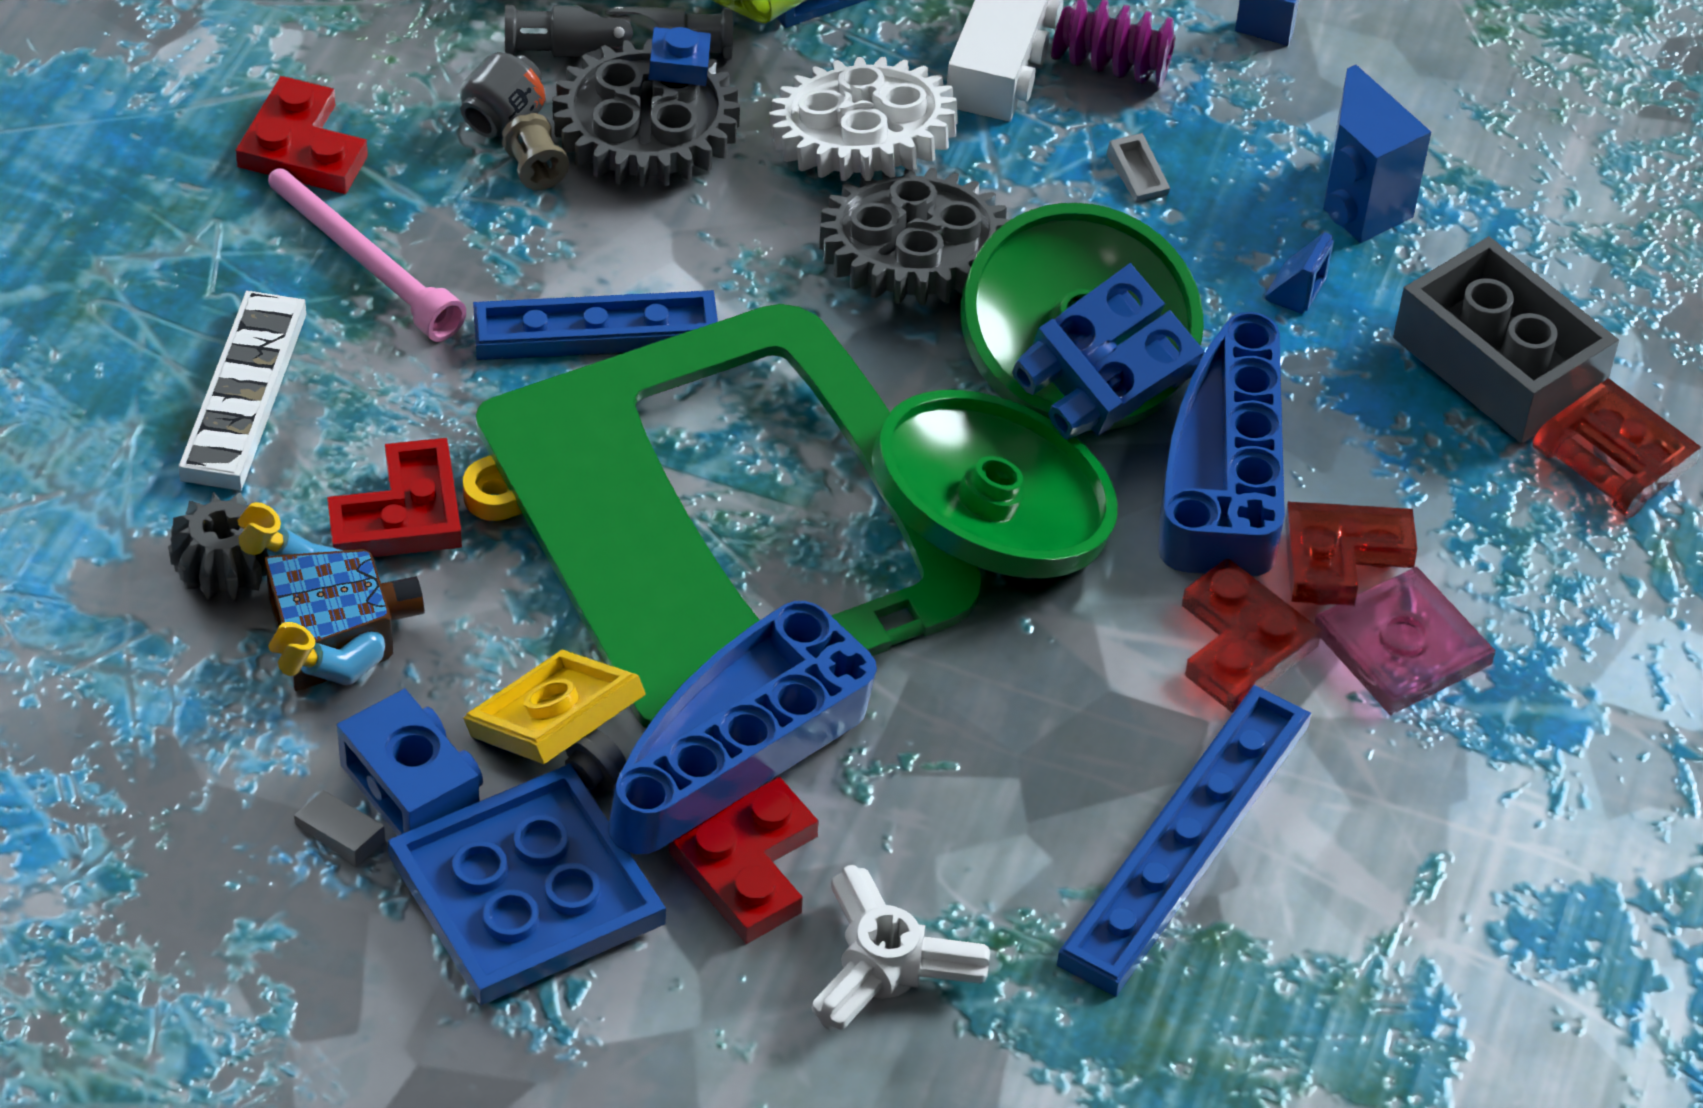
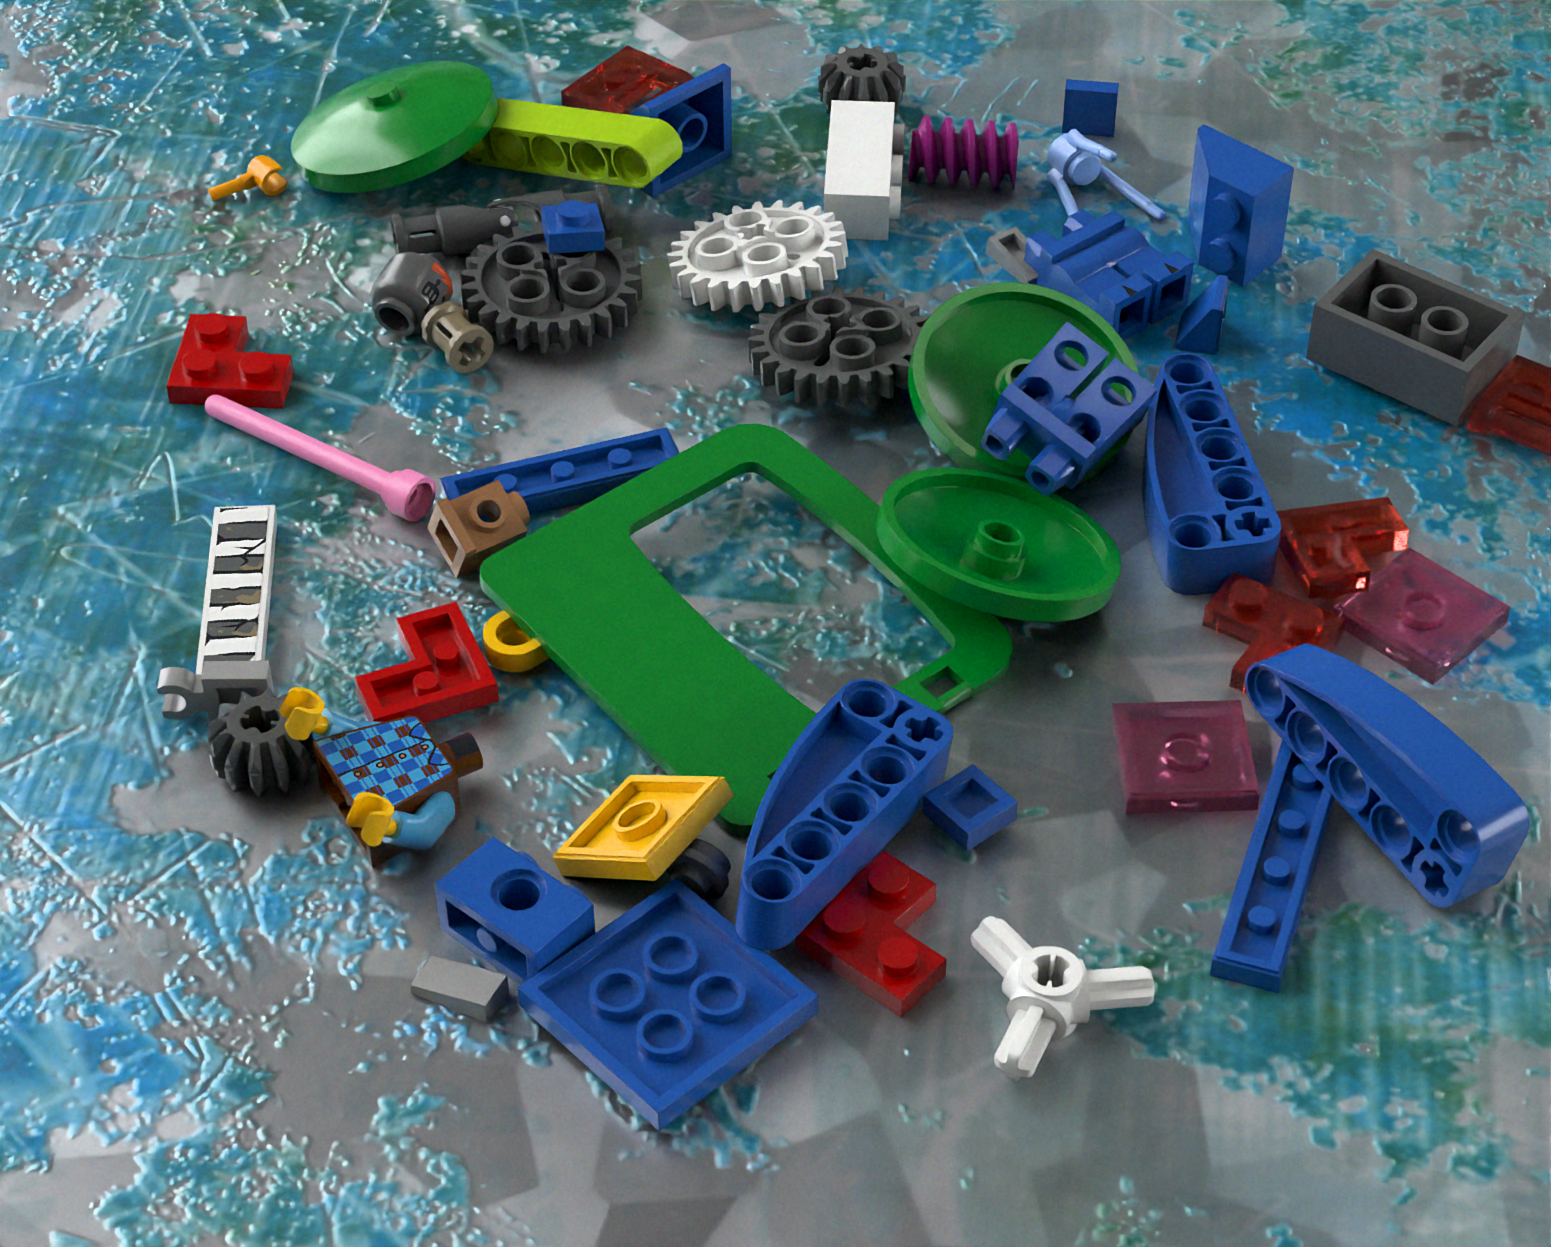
camera: 10 degrees left, 5 degrees down
none -> light grey plate [157,660,275,722]
none -> medium nougat brick [427,480,530,578]
none -> blue plate [922,764,1018,851]
none -> blue hips [1024,209,1194,340]
none -> light blue plant [1046,129,1166,221]
none -> clear pink tile [1111,700,1260,814]
none -> blue beam [1245,643,1530,908]

